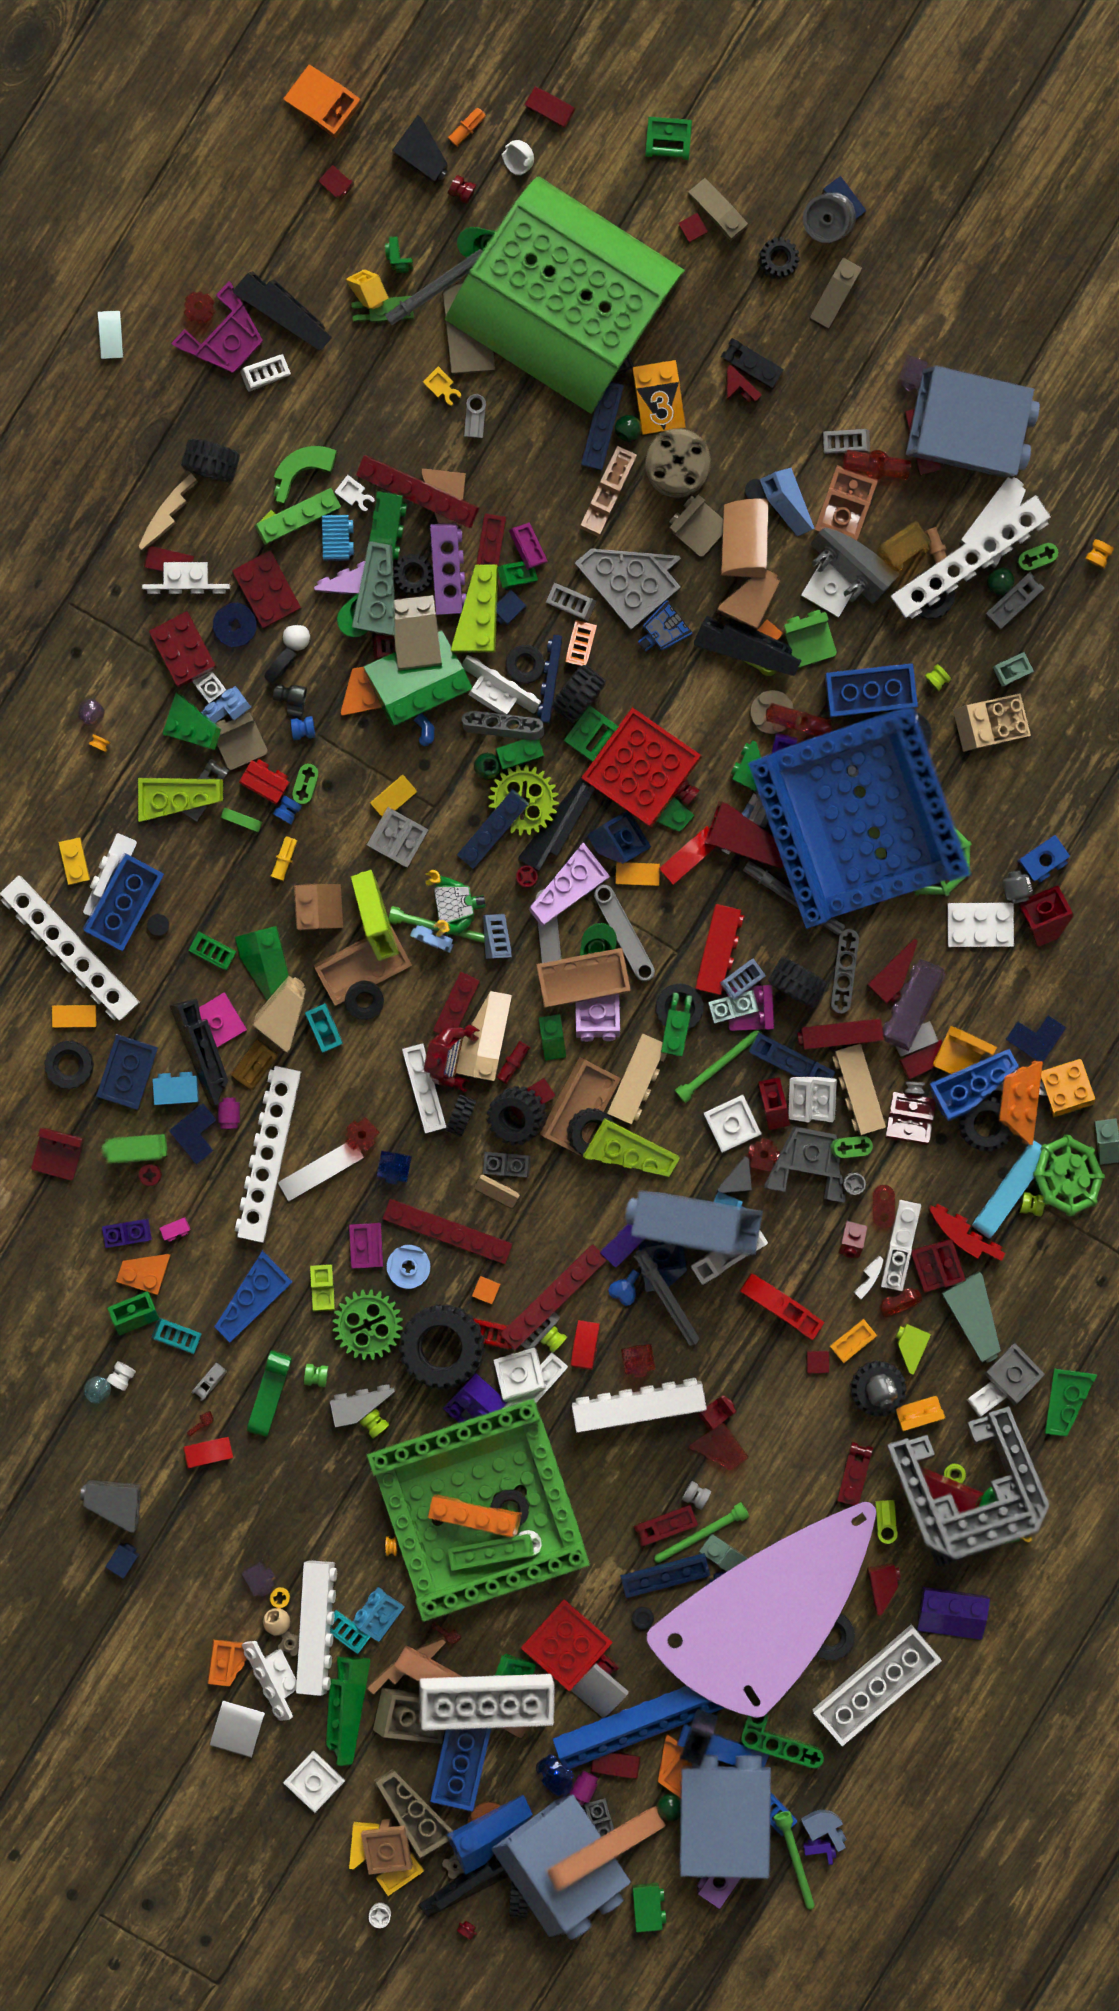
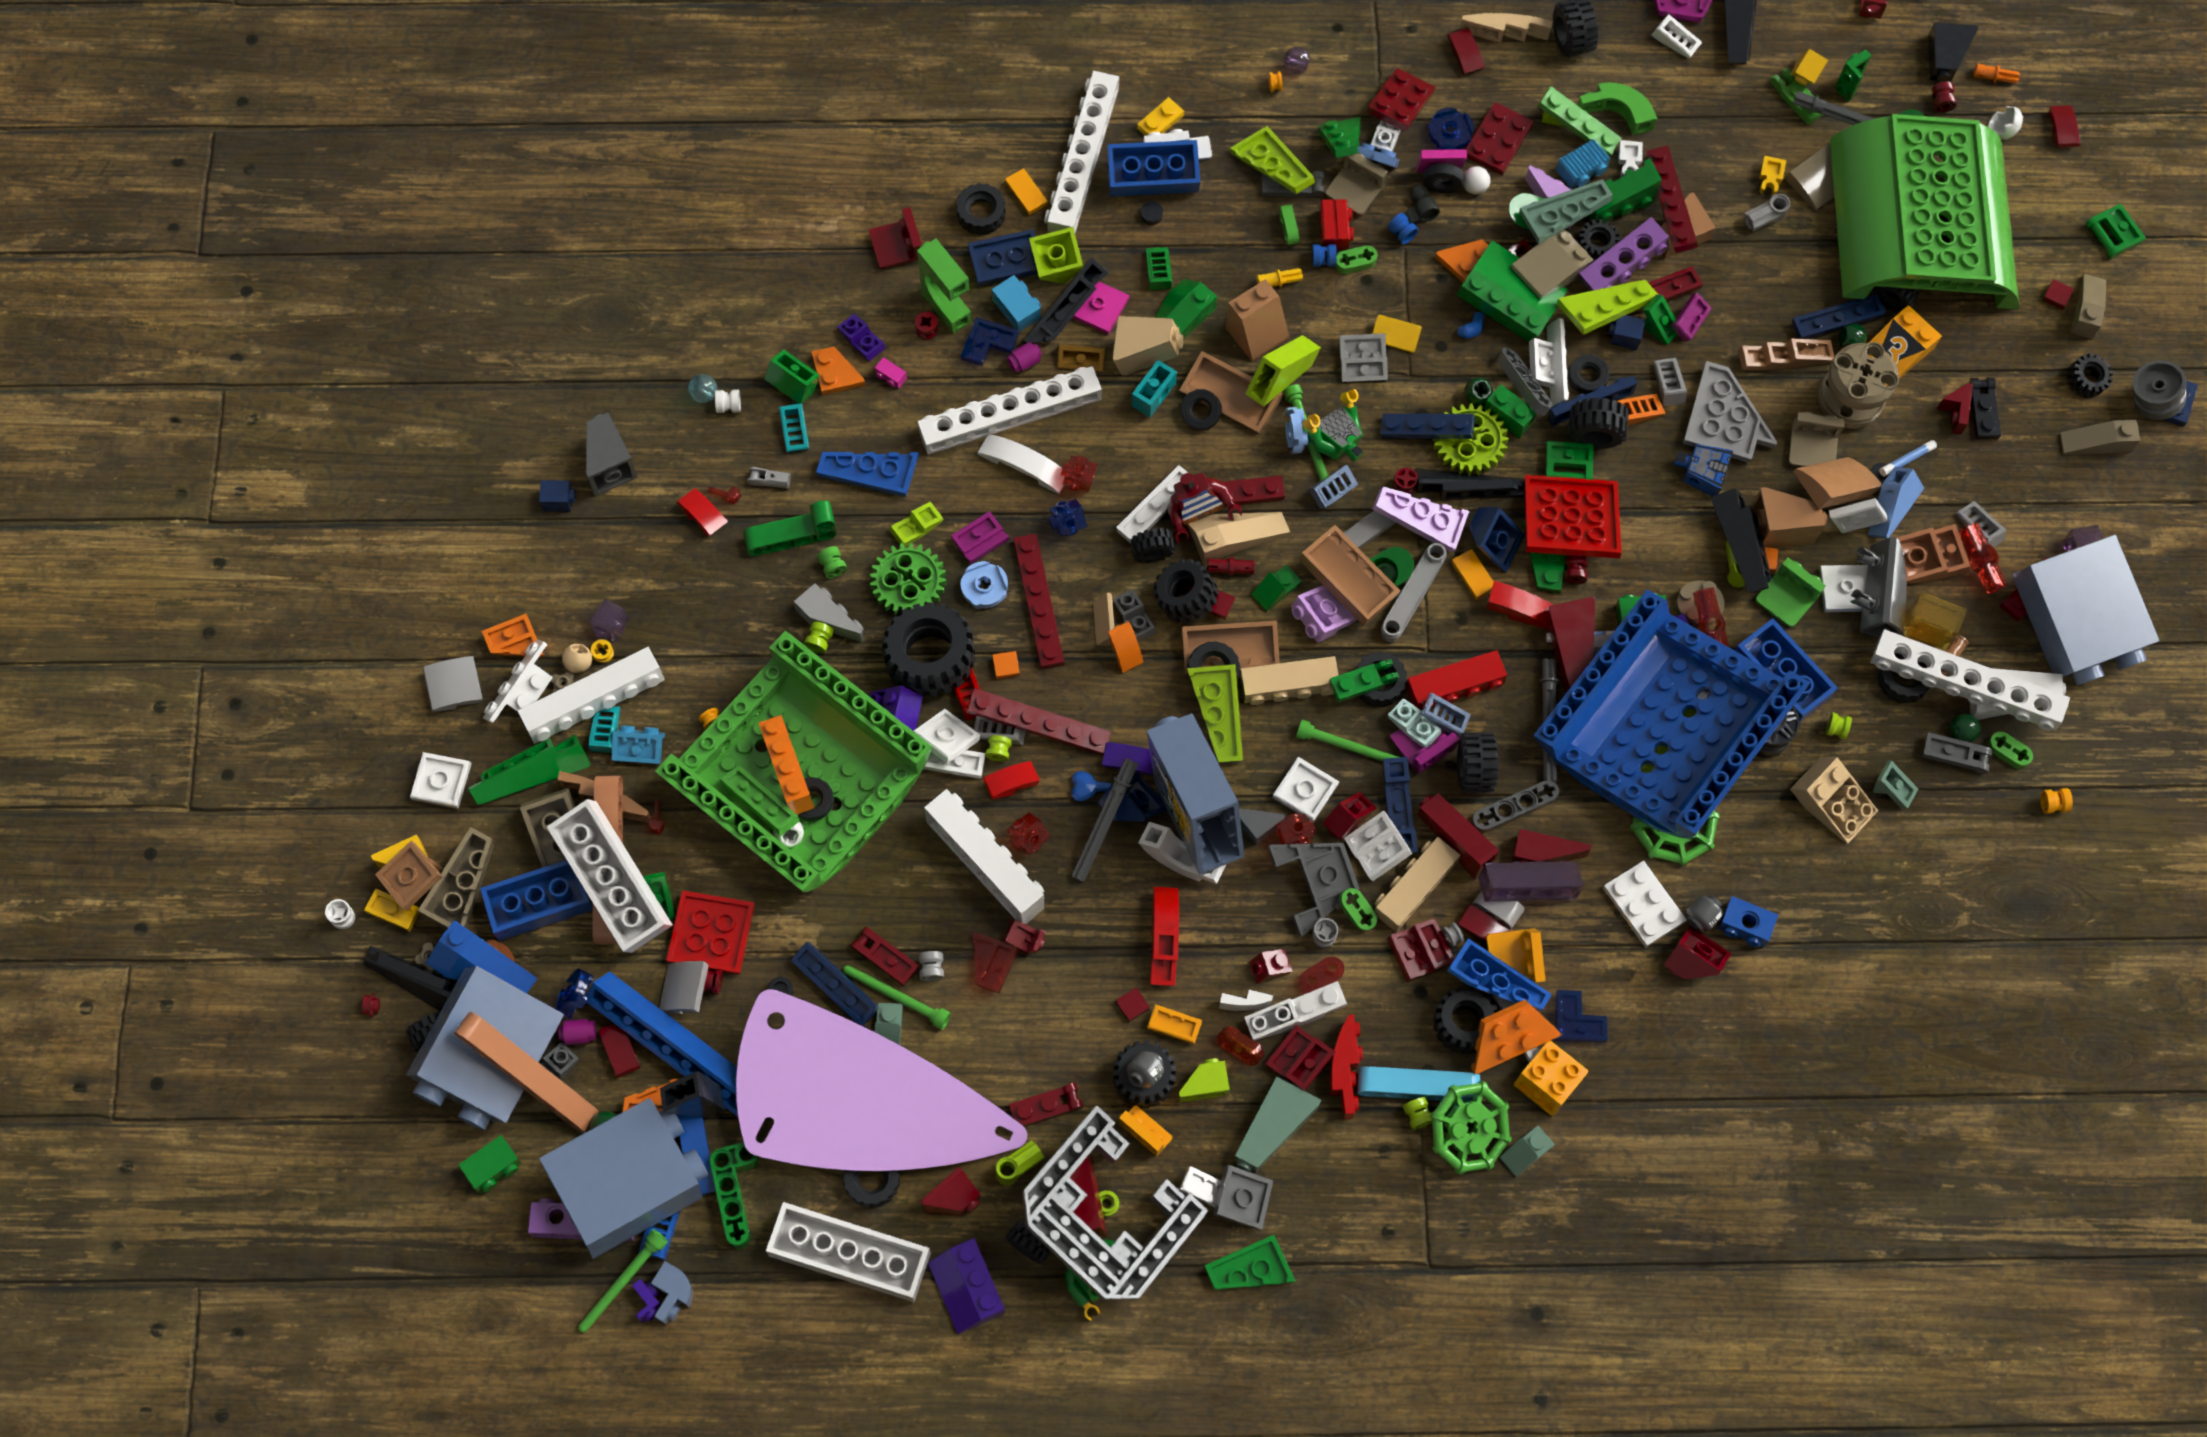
camera: 60 degrees right, 20 degrees down
white bracket [142,562,231,594] -> none
none -> lime slope [1029,227,1084,284]
none -> orange slope [1108,621,1144,673]
none -> dark pink plate [1416,150,1467,173]
none -> white plate [1829,498,1888,533]
none -> medium blue bar [1879,440,1937,477]

